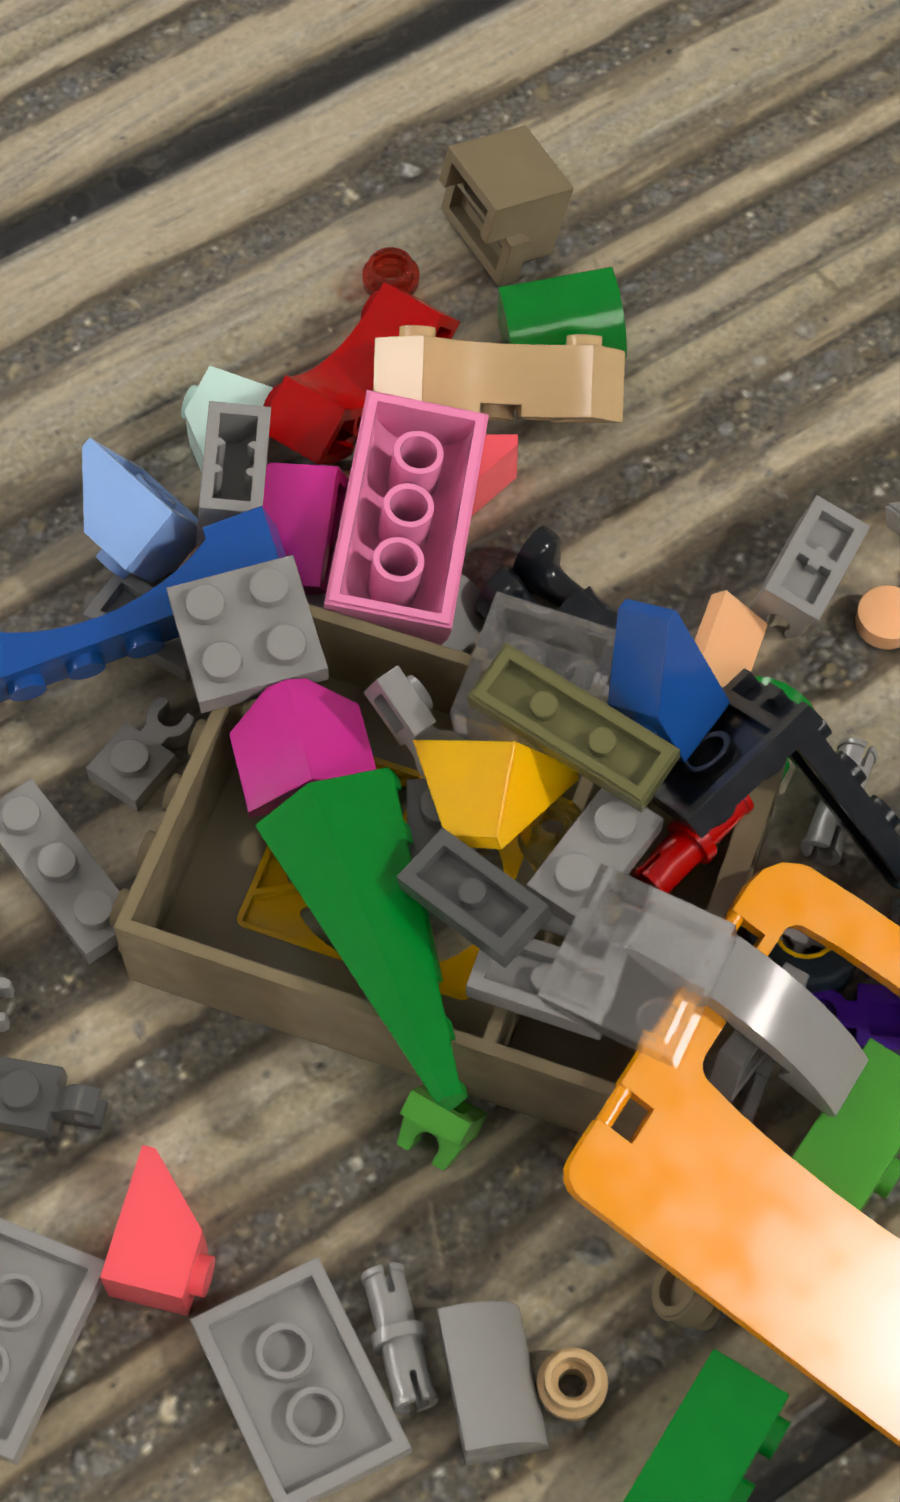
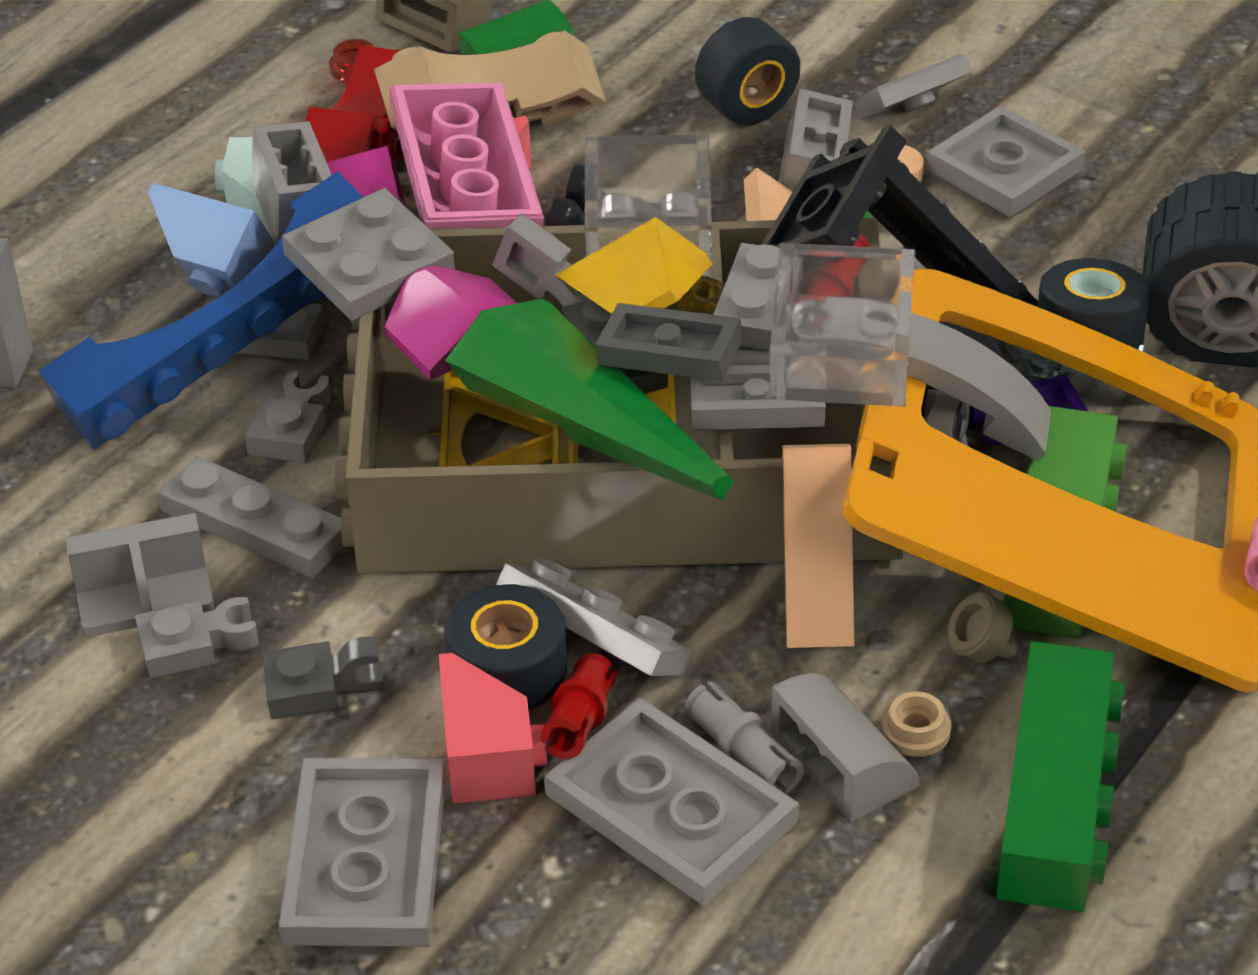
camera: 20 degrees left, 20 degrees down
bright green tile [397,1084,488,1171] -> none
olive tile [467,642,680,813] -> none
blue slope [608,599,731,762] -> none
none -> black wheel [445,584,567,709]
none -> light grey plate [496,557,694,676]
none -> red pin [540,653,617,760]
none -> black wheel [695,17,801,125]
none -> light nougat tile [782,444,854,648]

